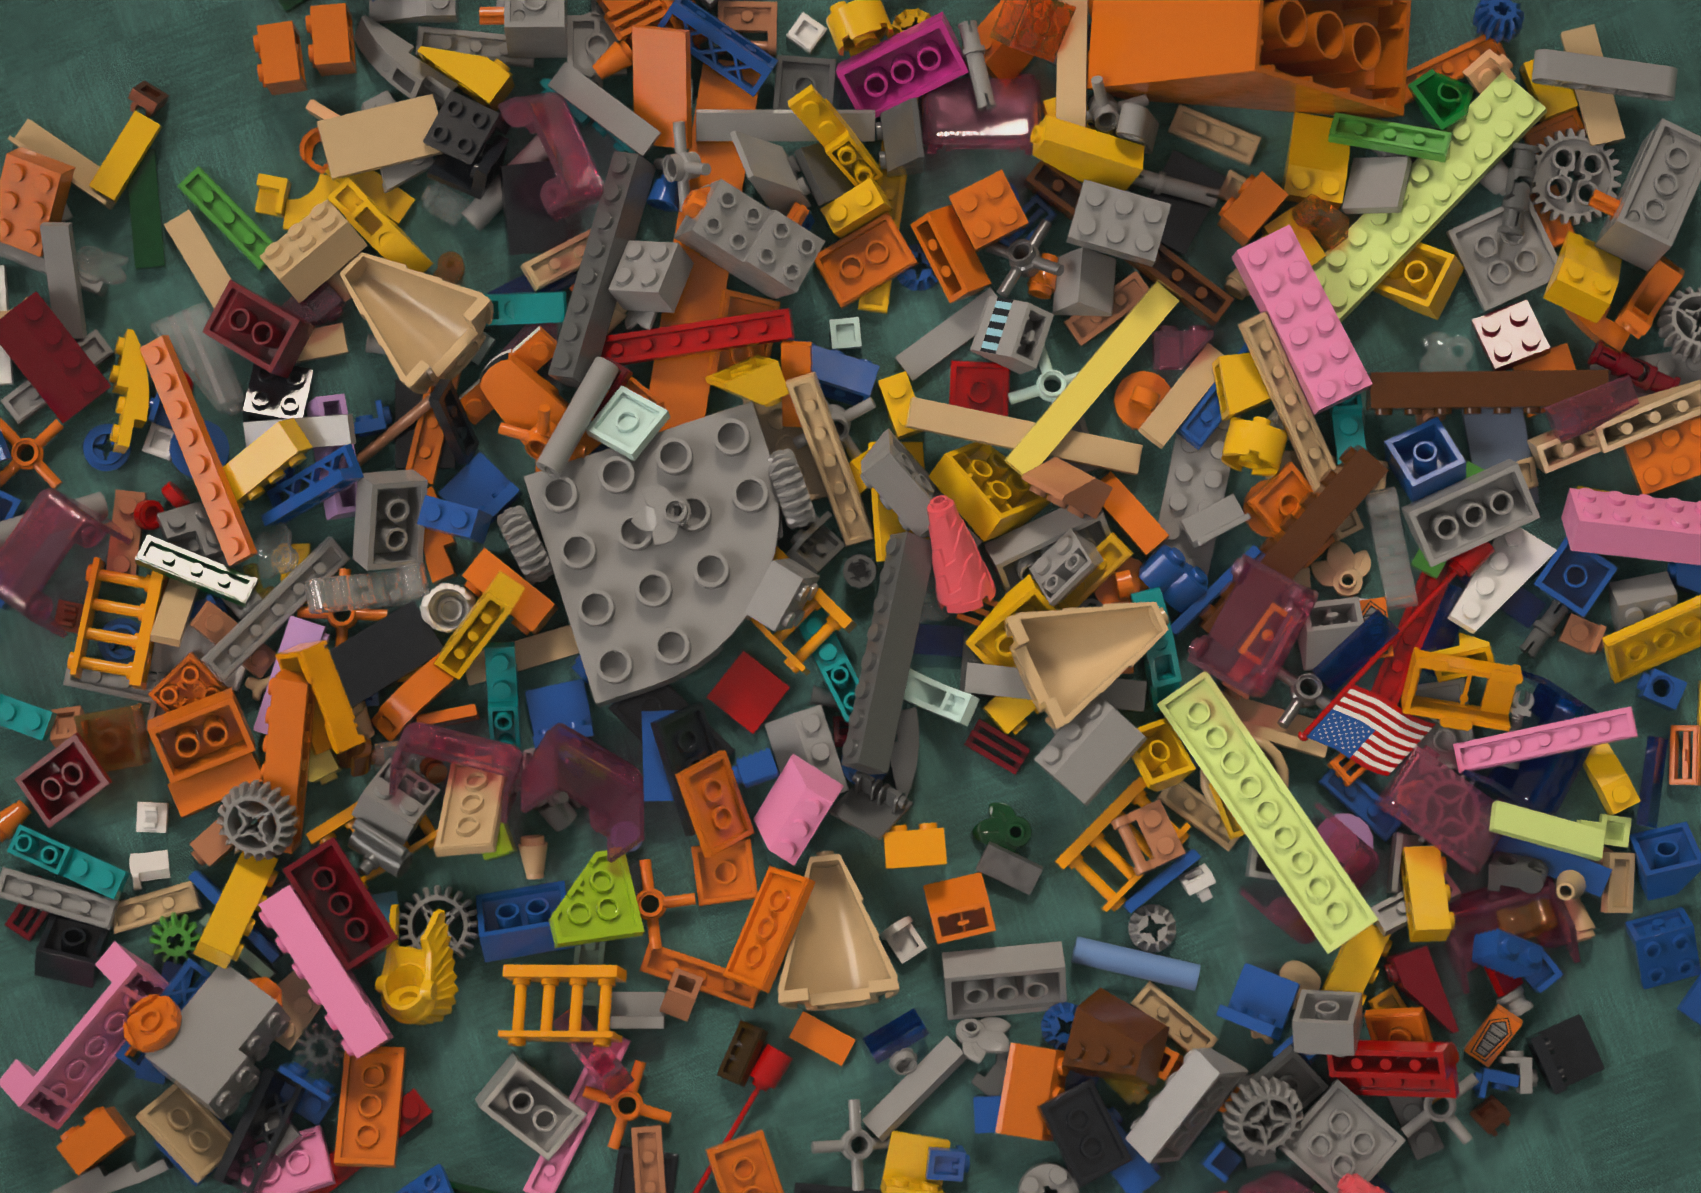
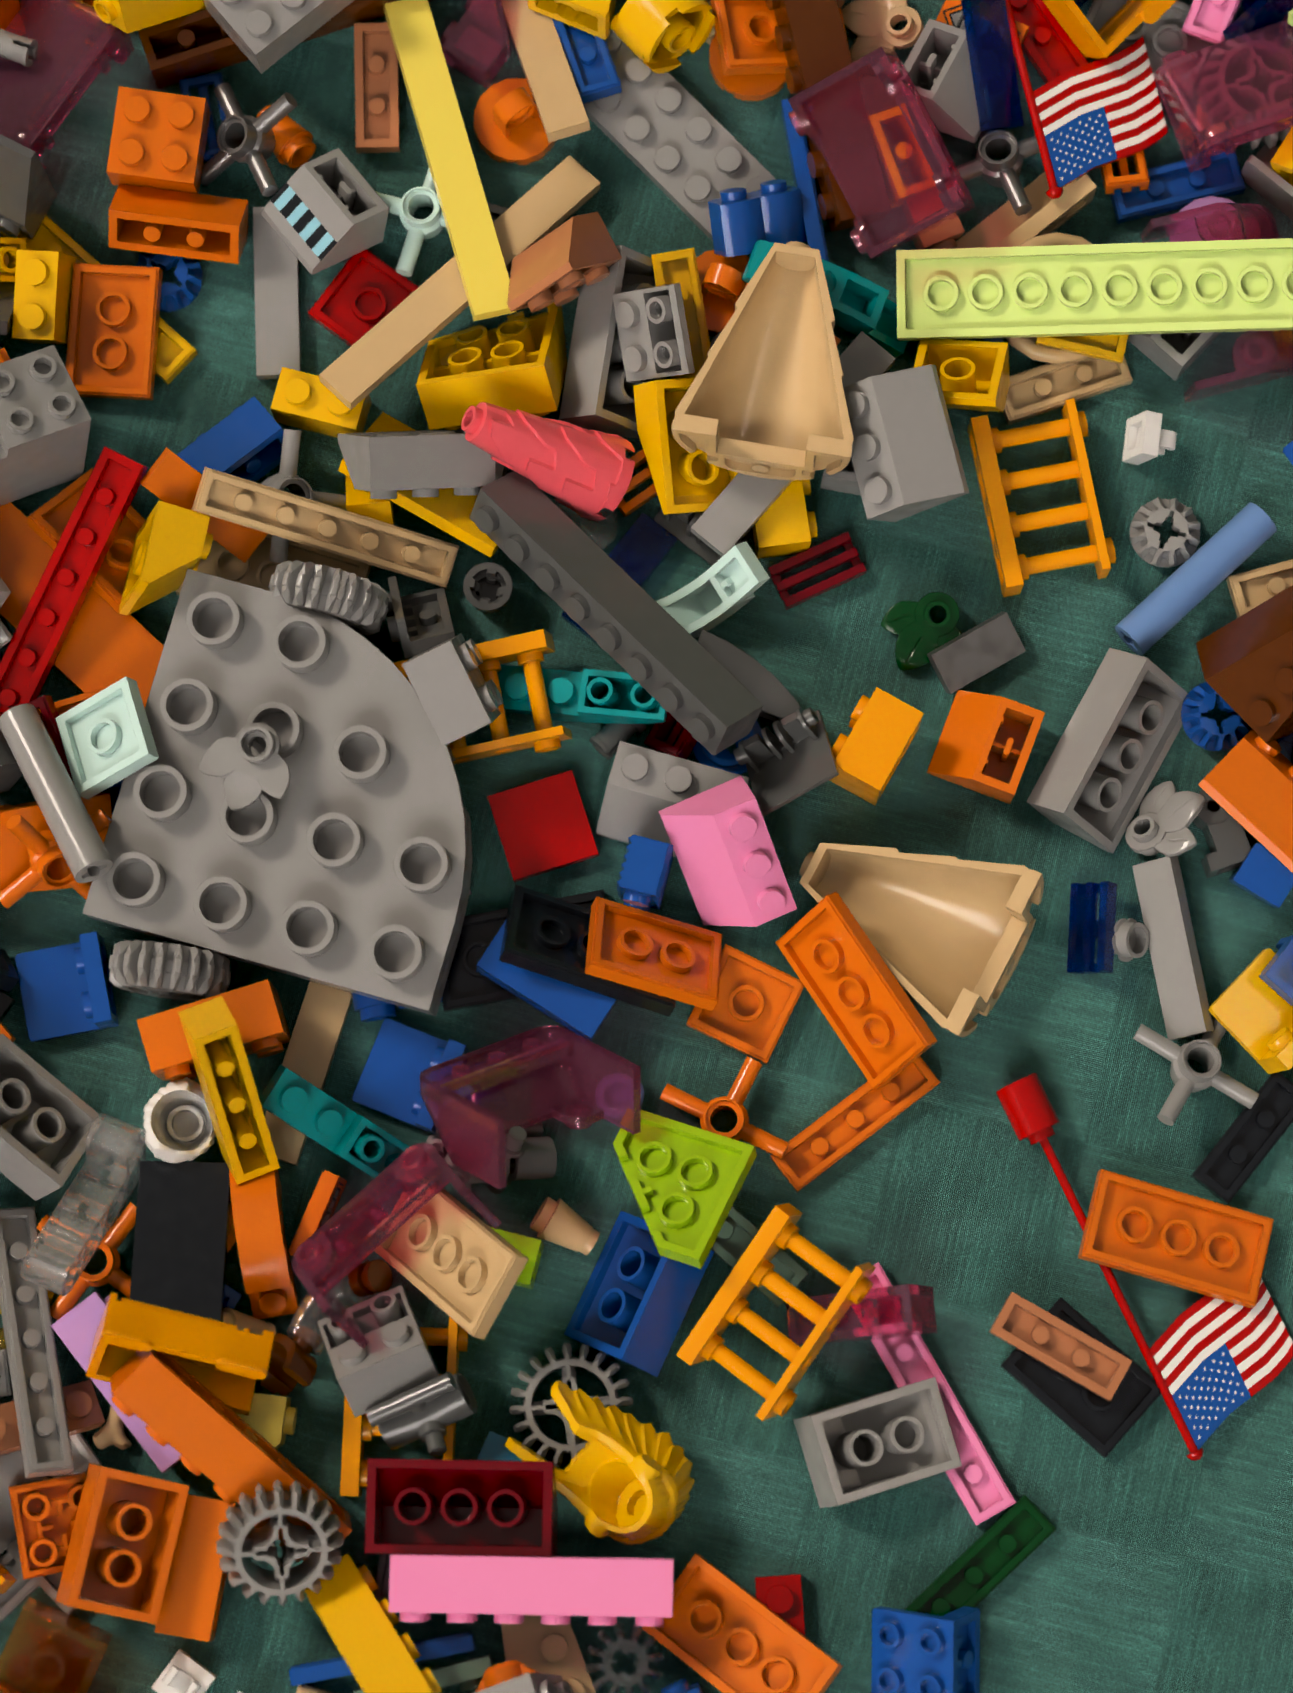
camera: 50 degrees left, 5 degrees down
nougat brick [190,820,236,867] -> none
blue brick [417,495,492,544] -> none
orange slope [423,486,457,585] -> none
orange bar [582,1060,672,1150] -> none
light grey panel [610,992,665,1029] -> none
nougat brick [659,968,704,1022] -> none
dark brown plate [717,1020,769,1087] -> none
orange tile [789,1011,856,1066] -> none
light aqua plate [829,317,862,350] -> none
white tile [879,916,927,964] -> none
light grey slope [1052,247,1117,316] -> none
orange slope [1100,472,1169,557] -> none
nougat plate [1111,799,1186,877] -> none
blue tile [1122,849,1201,914] -> none
light grey panel [1180,493,1251,548] -> none

